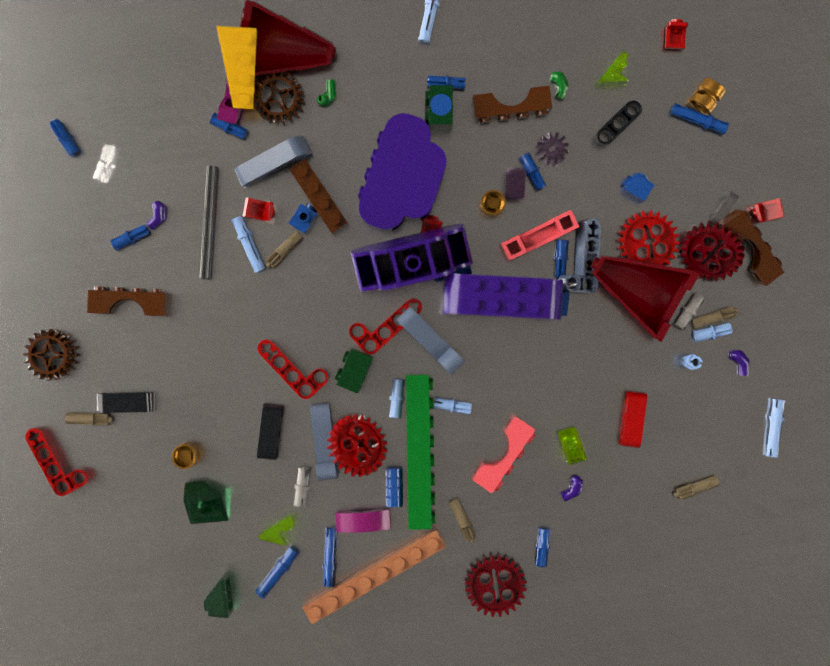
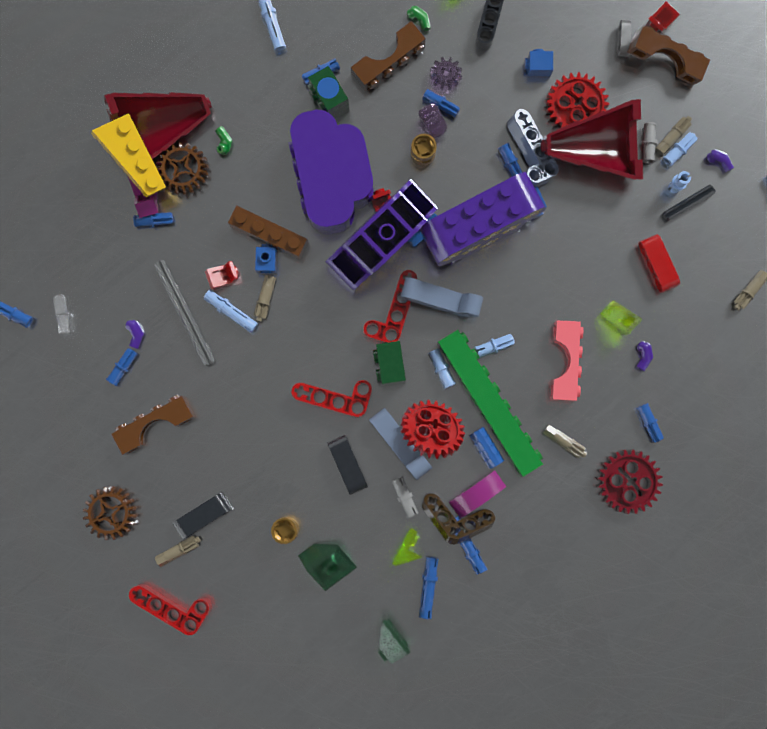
camera: 30 degrees left, 5 degrees down
beam [234,136,313,187] -> none
nougat brick [302,527,446,624] -> none
coral arch [500,210,579,262] -> none
dark red gear [680,221,745,282] -> none
none -> dark brown beam [422,494,495,545]
none -> black axle [662,184,716,221]

